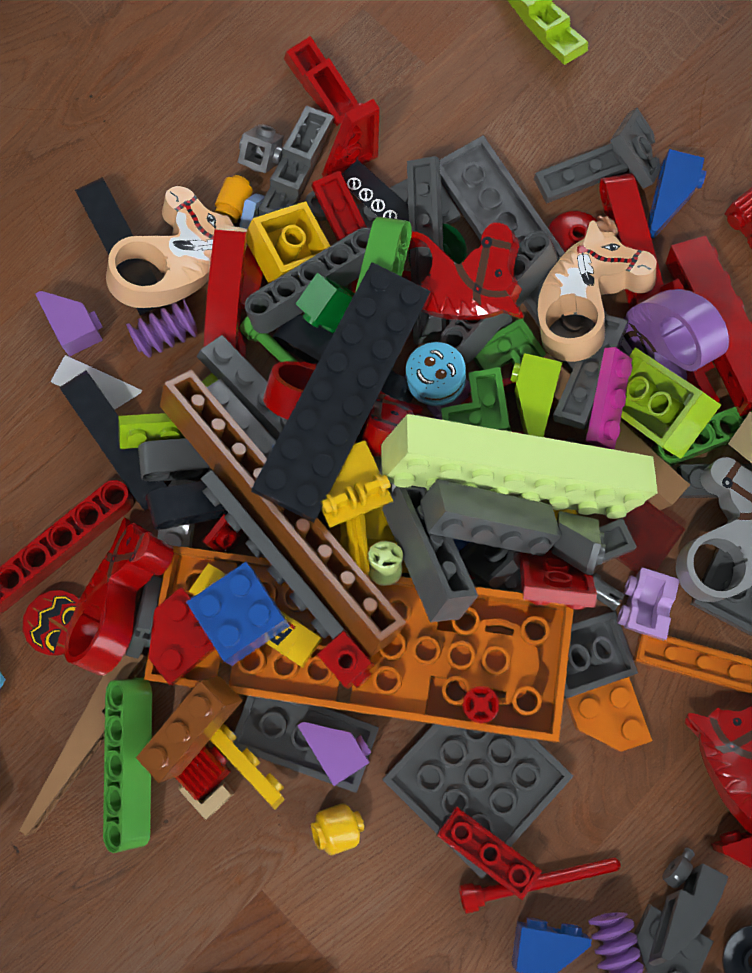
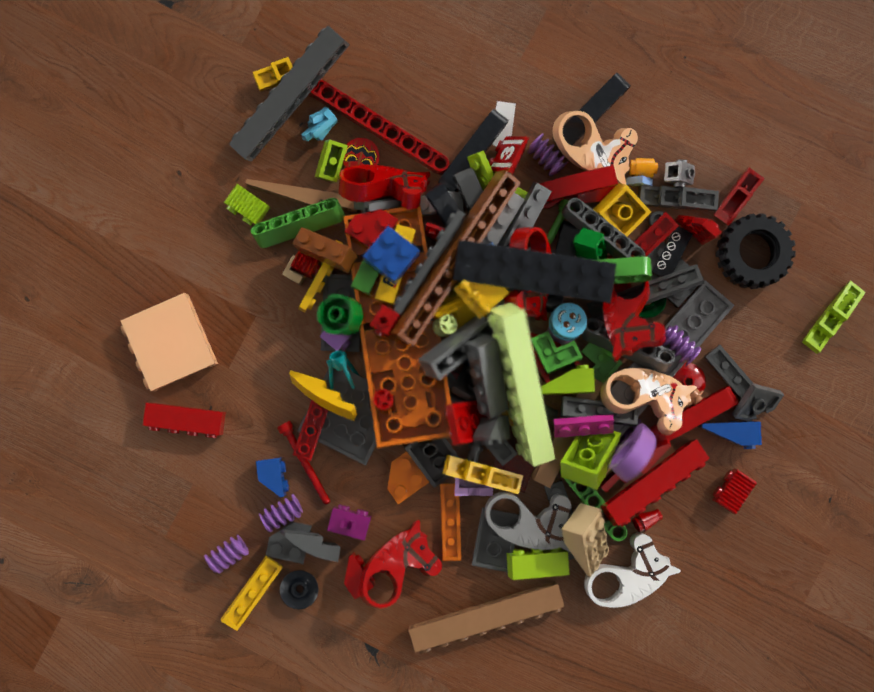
camera: 80 degrees right, 10 degrees up
medium lavender slope [35,291,103,357] -> none
yellow head [311,803,364,855] -> none
dark grey piece [663,848,695,888] -> none
none -> lime brick [224,184,270,226]
none -> yellow slope [289,370,357,421]
none -> lime brick [314,139,348,183]
none -> green brick [317,294,363,336]
none -> teal plant [326,350,360,390]
none -> magenta brick [327,504,372,541]
none -> bright green tile [351,259,379,295]
none -> yellow slope [442,455,523,494]
none -> red slope [489,136,529,175]
none -> medium lavender piece [662,325,701,366]
none -> black tyre [716,213,796,289]

